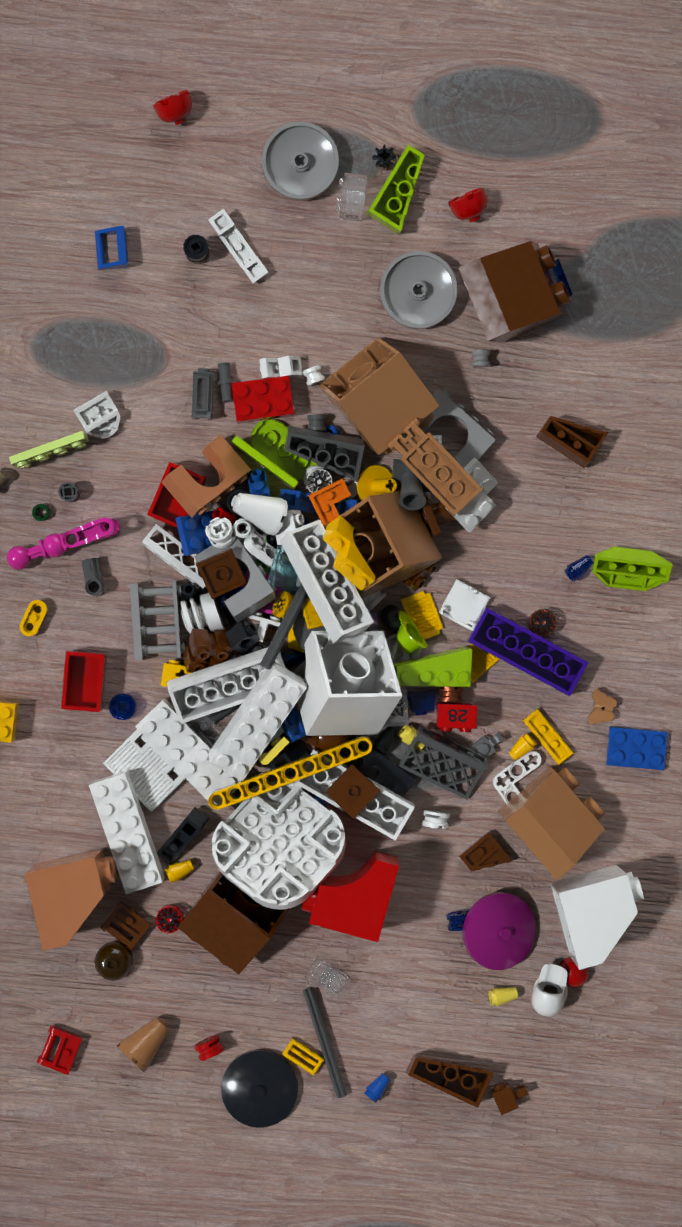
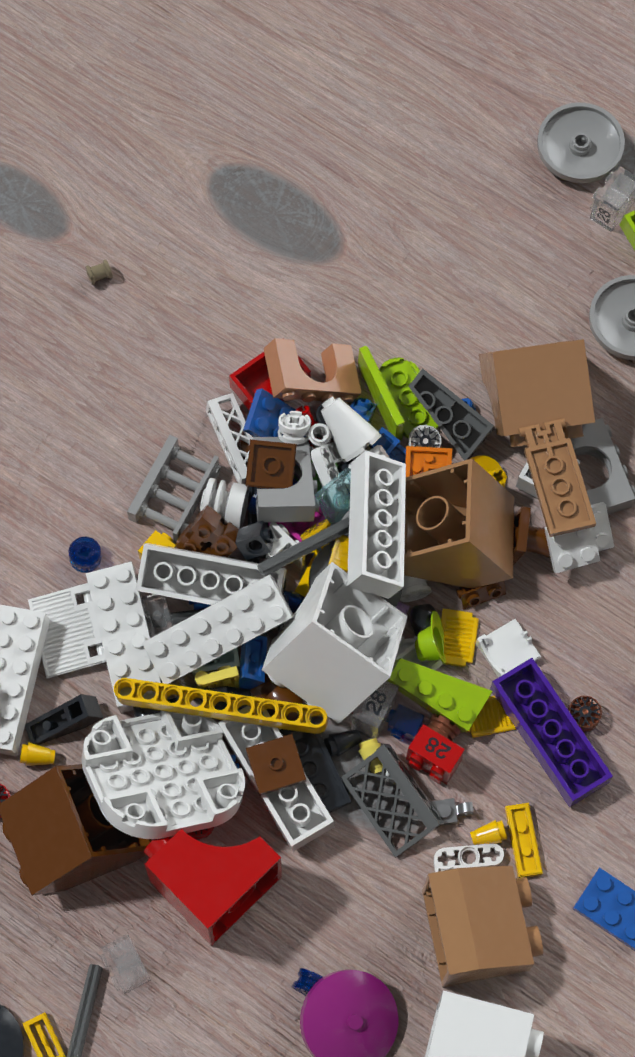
camera: 25 degrees right, 20 degrees down
dark pink piece [7,518,121,570] -> none
yellowish green plate [9,431,90,469] -> none
yellow plate [19,600,48,636] -> none
dark green bush [32,504,50,521] -> none
dark grey wheel [58,482,80,502] -> none
red piece [61,651,107,712] -> none
white slope [74,391,120,439] -> none
dark grey piece [82,558,105,597] -> none
blue tile [95,226,129,270] -> none
red cylinder [153,90,192,125] -> none
black cone [182,583,201,602] -> none
black wheel [183,235,210,264] -> none
dark grey window [191,368,214,420] -> none
white slope [208,209,269,283] -> none
dark grey pin [217,362,234,403] -> none
red brick [231,376,294,424] -> none
white brick [259,356,303,379] -> none
white wheel [303,365,325,386] -> none
dark grey wheel [307,415,326,432] -> none
yellow arch [323,515,375,591] -> none
dark grey plant [392,459,430,510] -> none
white wheel [422,809,450,829] -> none
reddish brown wing [459,832,512,871] -> none
medium nougat animal [587,689,617,724] -> none

